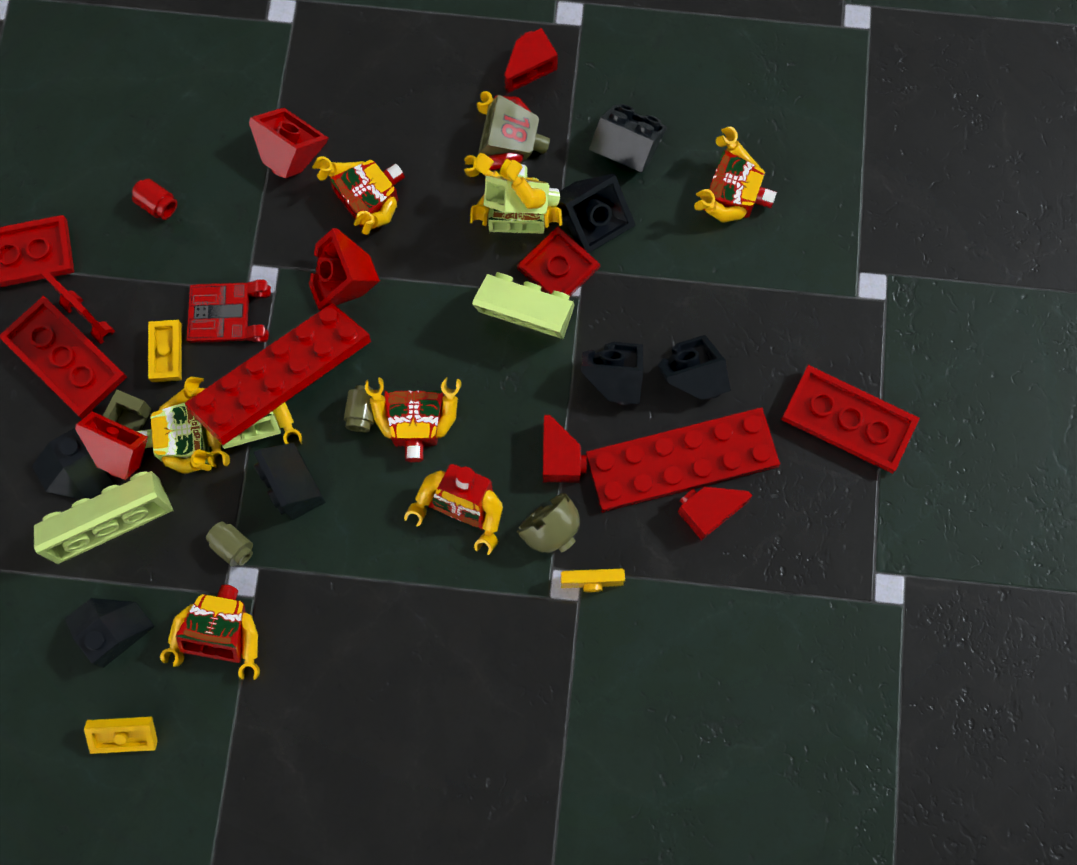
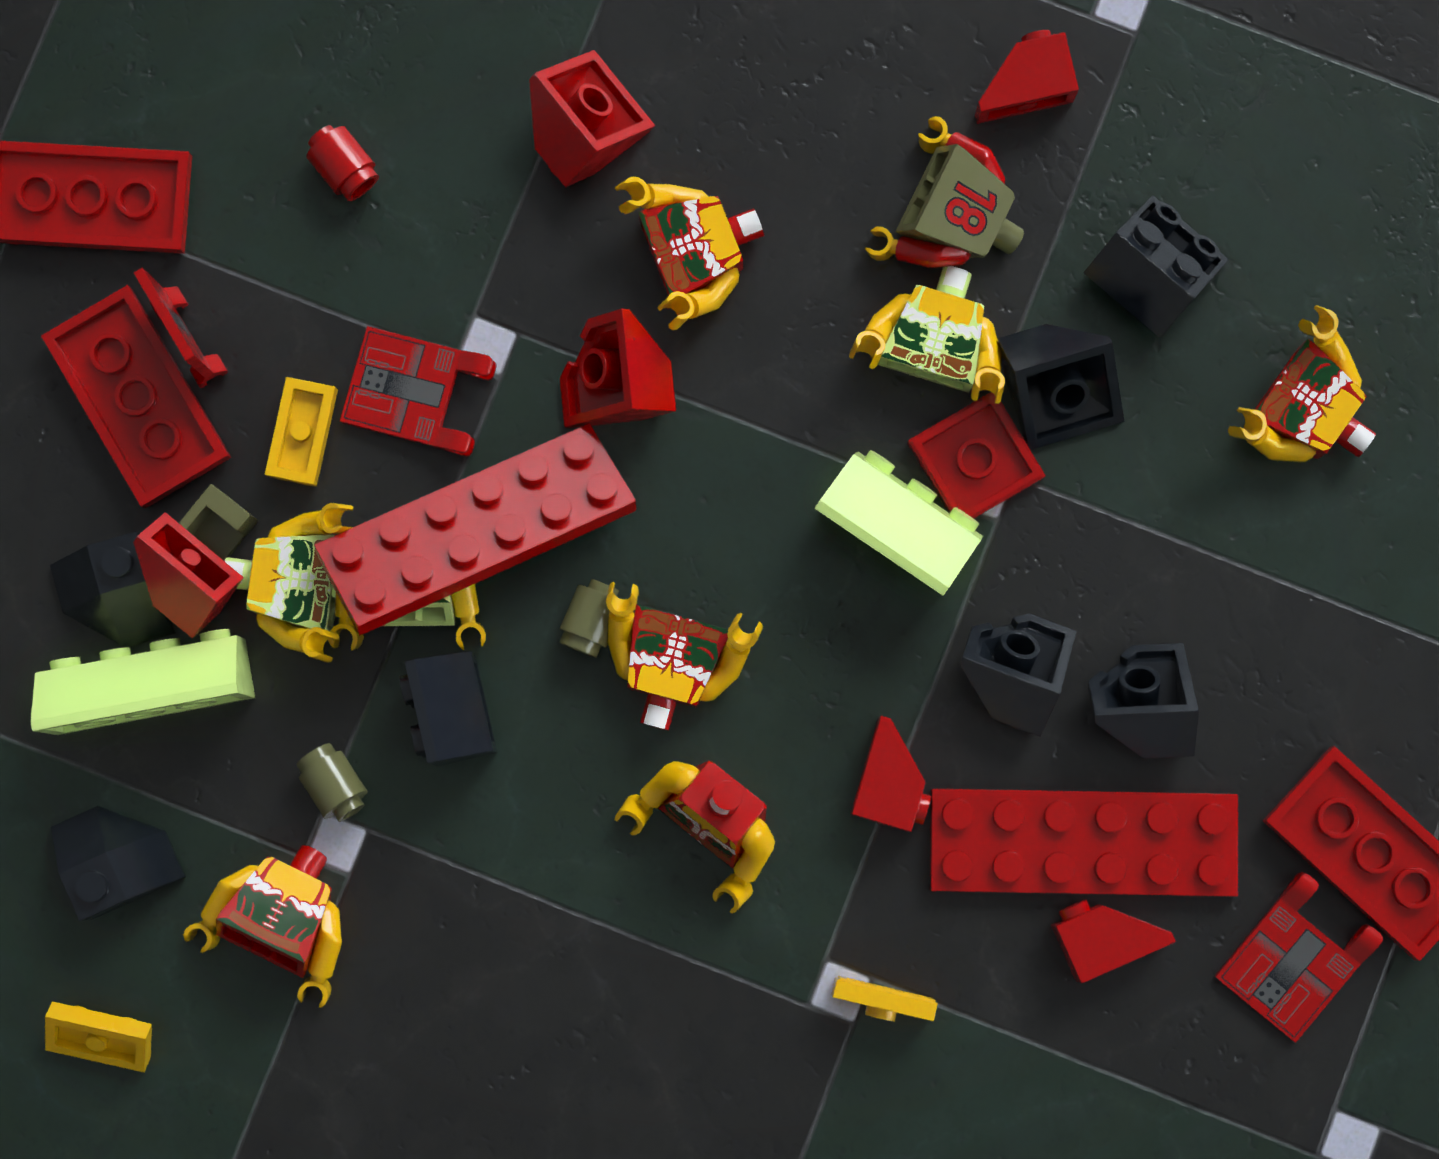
camera: 20 degrees right, 10 degrees up
torso [473,153,560,214] -> none
olive cylinder [517,493,580,553] -> none
none -> red flag [1215,872,1383,1043]

